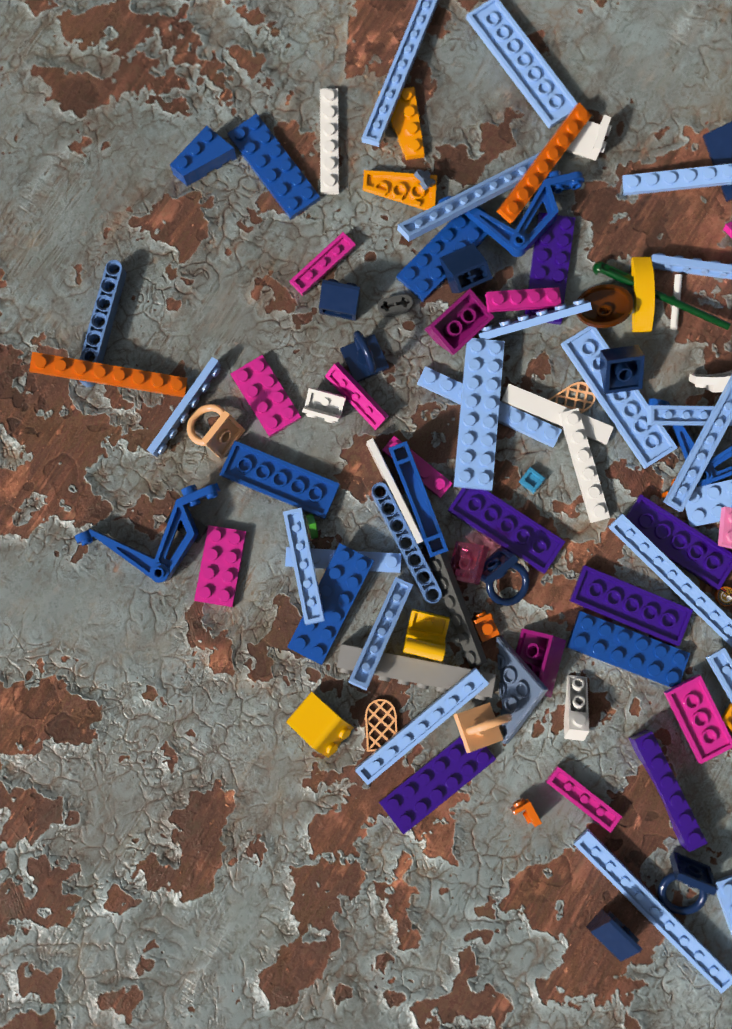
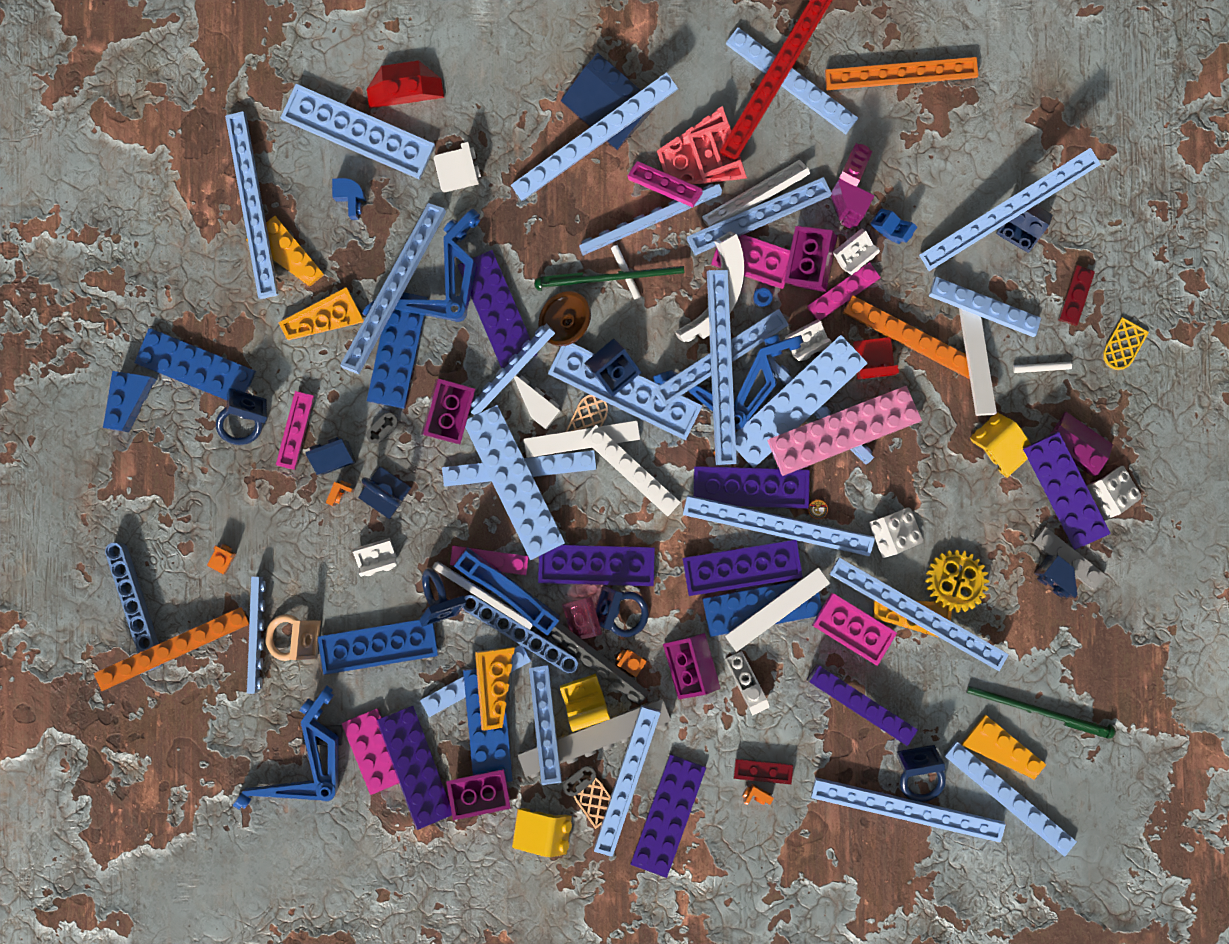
camera: 30 degrees left, 5 degrees up
dark pink plate [230,355,302,438] -> none
light blue plate [283,507,325,625] -> none
bright green tile [305,514,318,539] -> none
white plate [320,88,339,194] -> none
dark pink plate [325,362,389,430] -> none
sand blue piece [414,169,436,190] -> none
dark blue slope [439,243,492,293] -> none
light nougat tile [454,702,512,753] -> none
dark pink plate [485,287,561,312] -> none
sand blue tile [496,636,548,744] -> none
orange plate [497,102,592,224] -> none
dark azure tile [518,466,545,494] -> none
dark pink plate [545,766,622,833] -> none
dark blue slope [586,909,642,961] -> none
yellow slope [631,257,655,332] -> none
none -> orange bracket [207,544,236,574]
none -> dark blue tile [215,388,267,445]
none -> orange bracket [326,480,355,506]
none -> blue brick [332,178,366,220]
none -> red wedge [367,60,444,109]
none -> dark purple plate [376,706,452,830]
none -> dark blue tile [419,568,467,627]
none -> magenta slope [446,770,513,820]
none -> light orange wing [475,647,515,731]
none -> white slope [514,375,561,430]
none -> dark grey beam [563,766,596,796]
none -> white tile [725,568,830,652]
none -> dark red plate [733,758,793,785]

